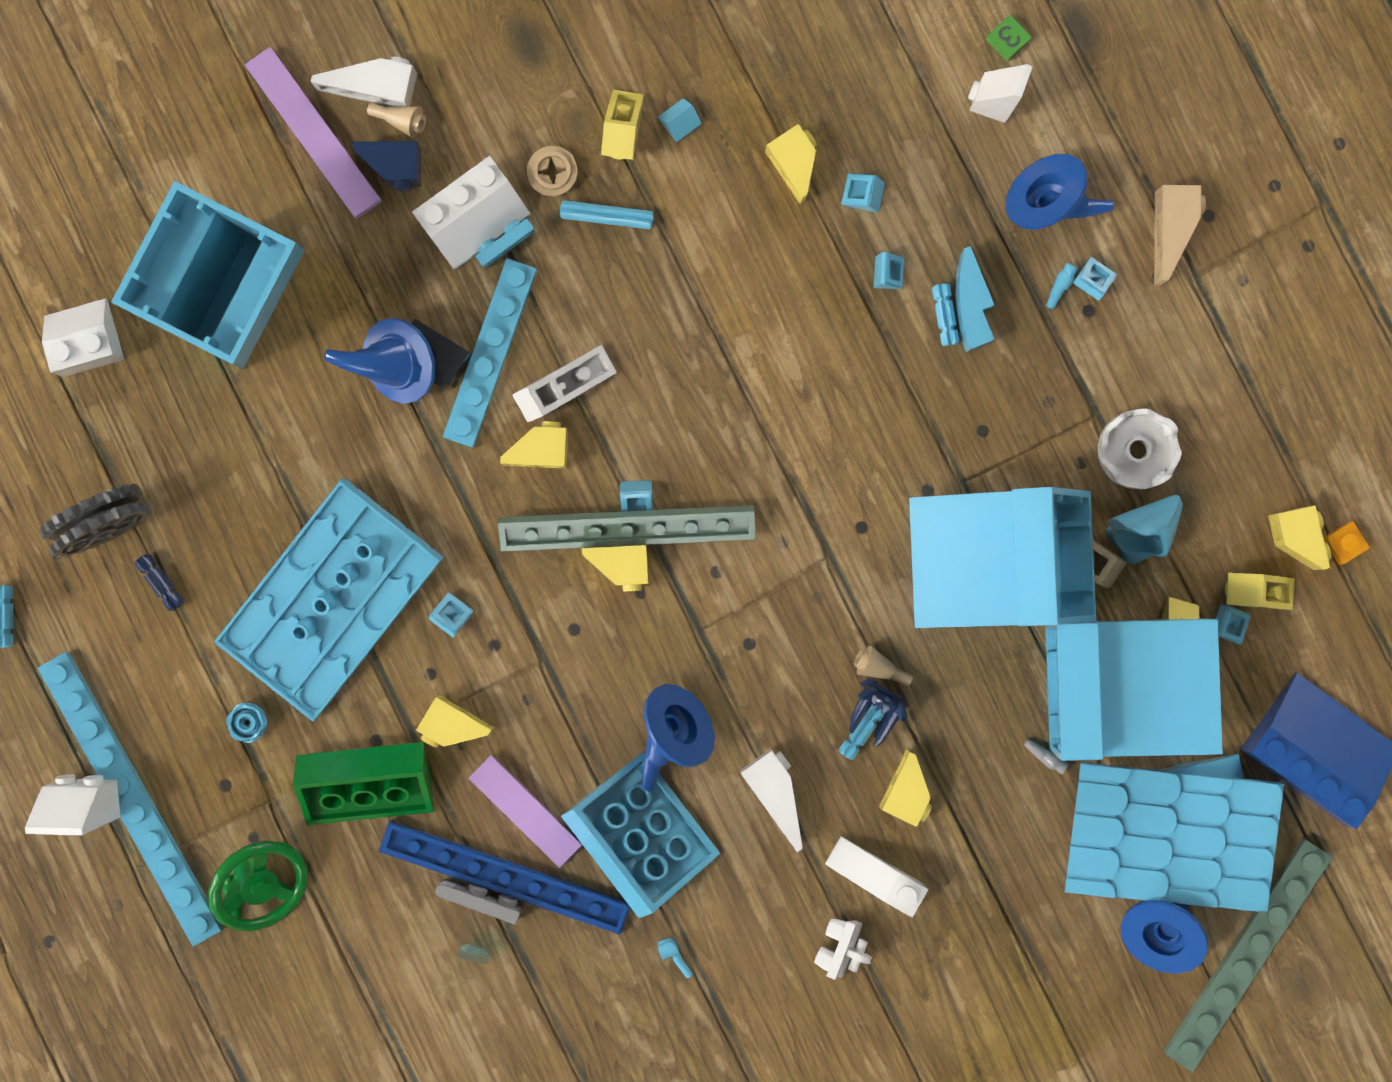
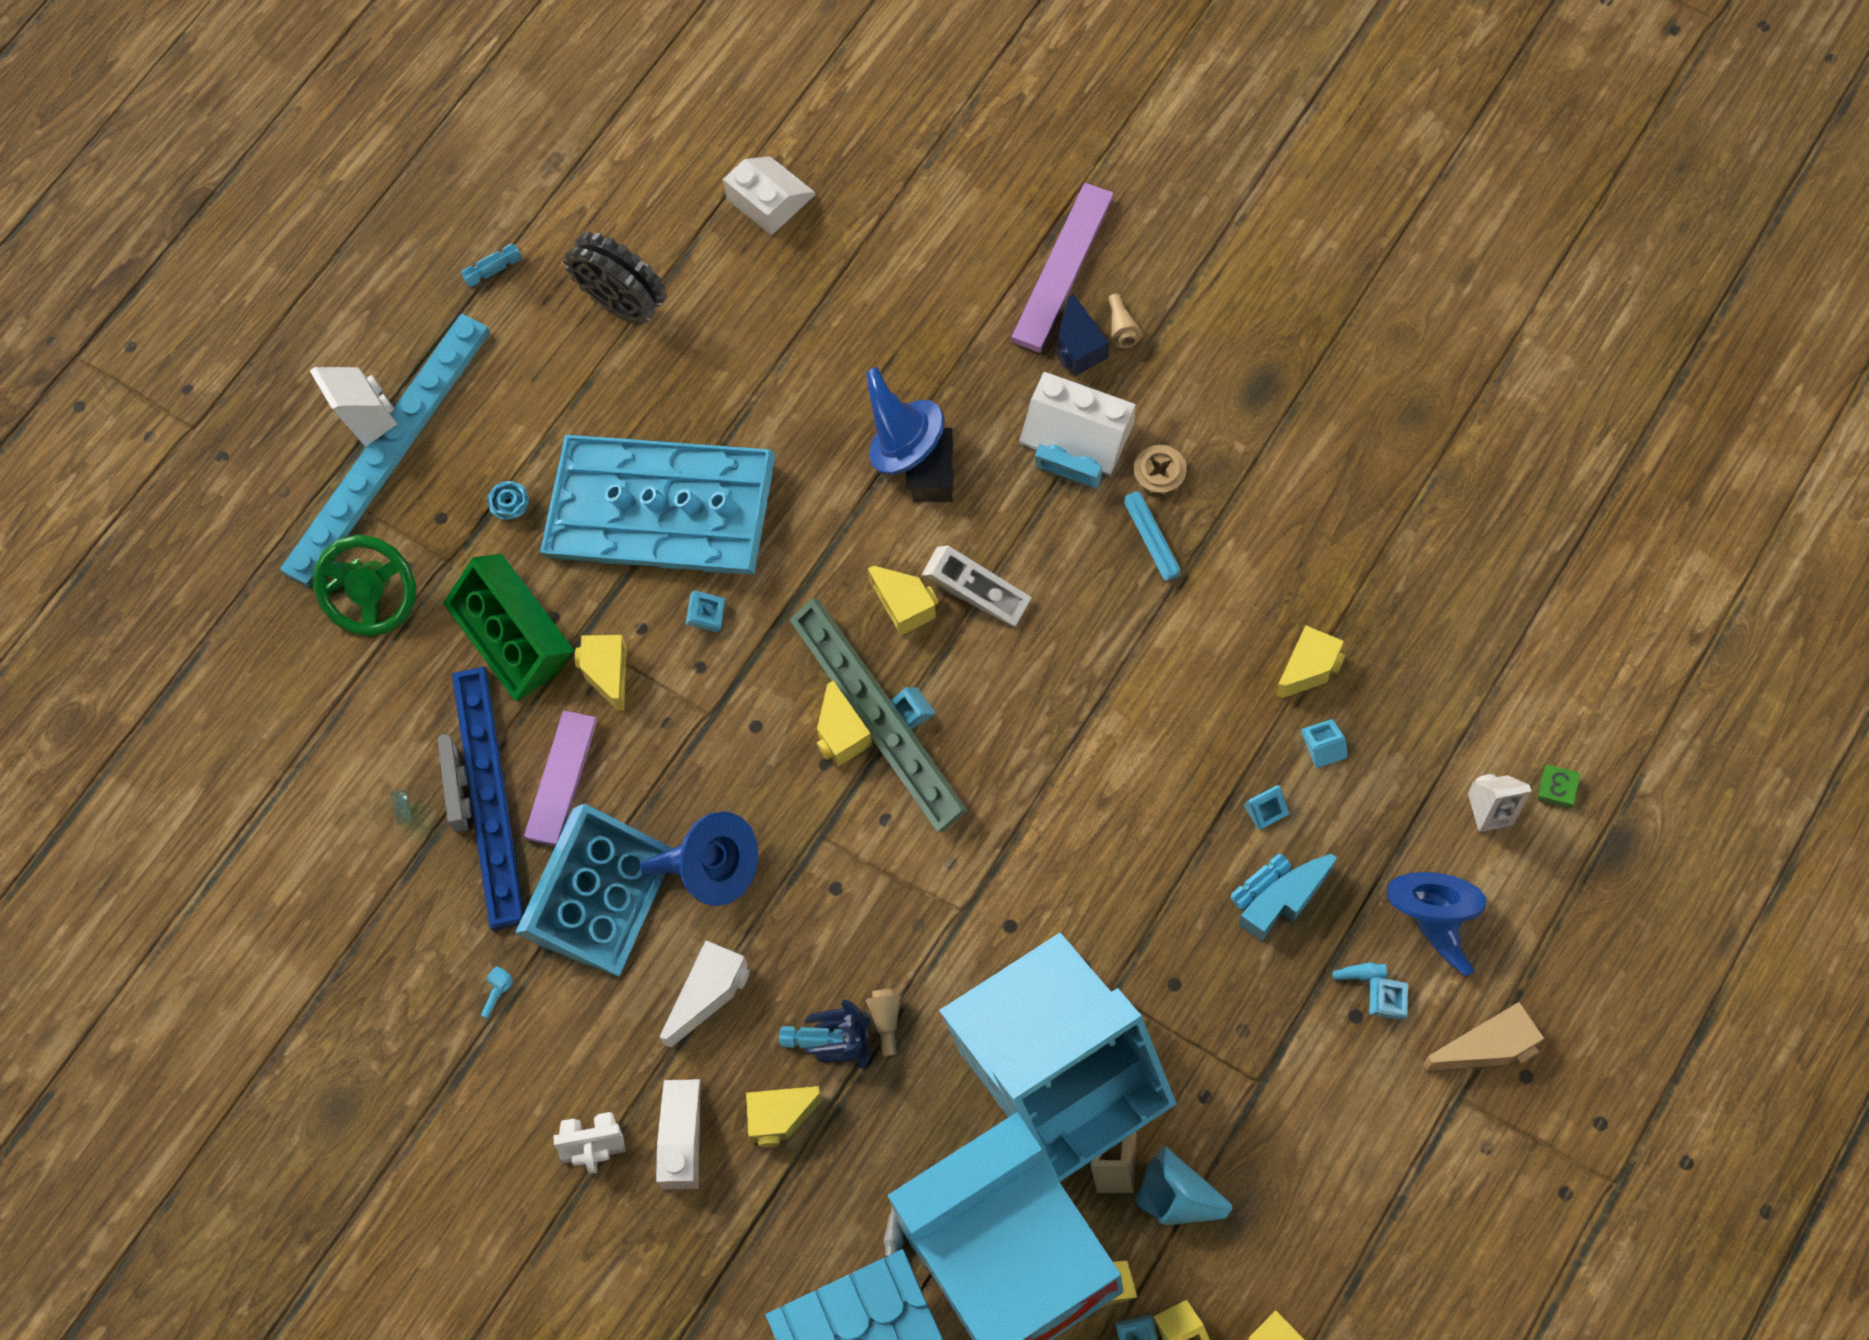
camera: 65 degrees right, 20 degrees down
medium azure piece [111,181,305,369] -> none
dark blue axle [135,554,184,611] -> none
white slope [311,56,417,107] -> none
medium azure plate [443,258,537,448] -> none
light yellow slope [601,89,644,160] -> none
medium azure slope [658,98,702,143] -> none
white plate [1098,409,1182,489] -> none

